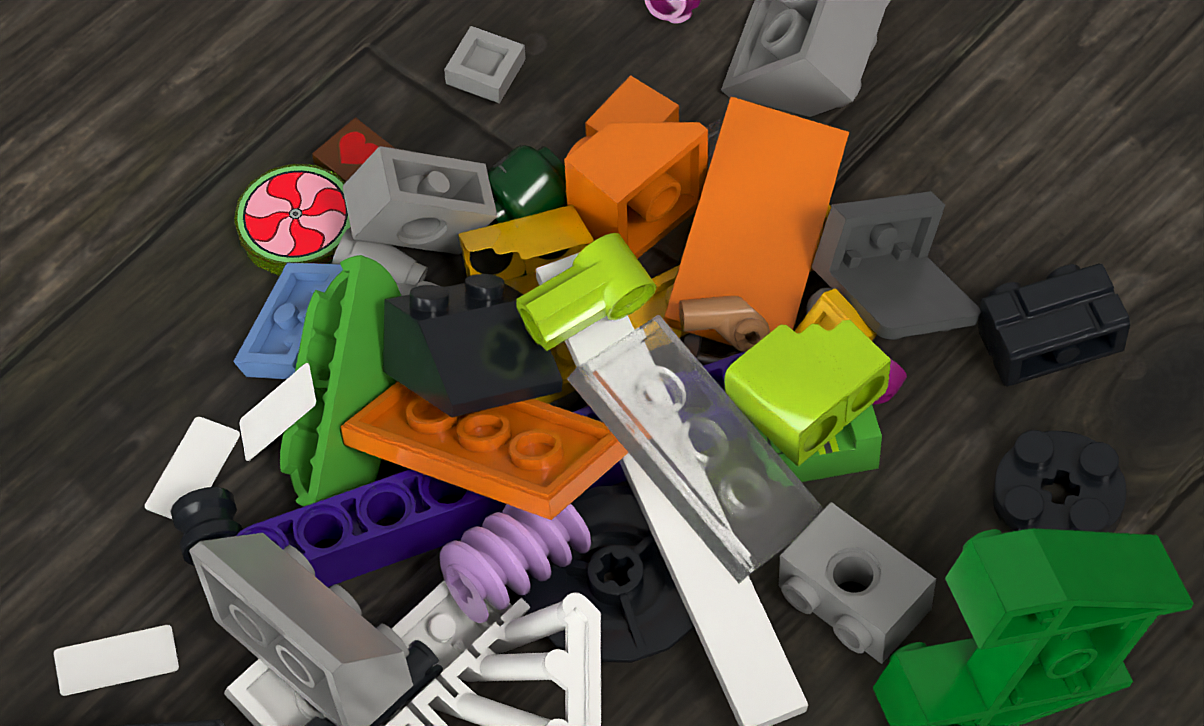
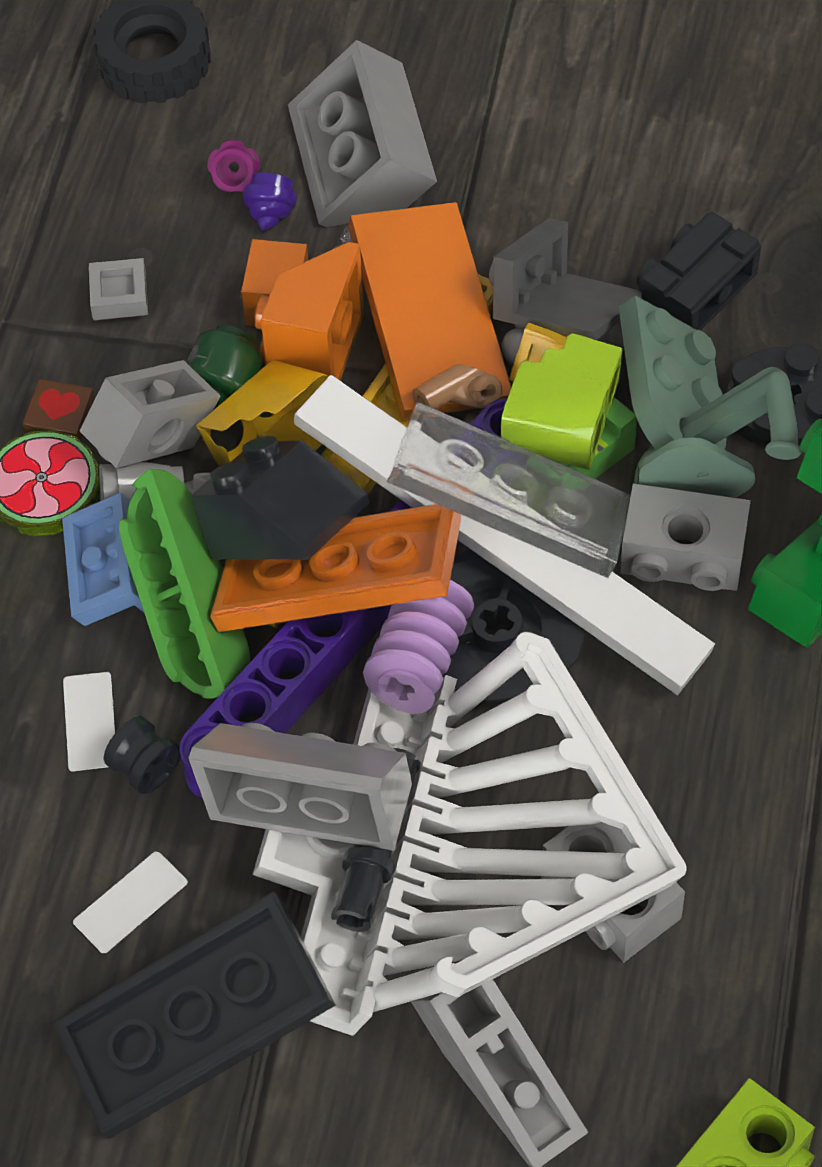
camera: 30 degrees left, 0 degrees up
white sticker [239,363,316,461] -> none
lime piece [516,233,657,351] -> none
none -> dark purple plate [243,173,297,232]
none -> sand green plate [618,295,802,498]

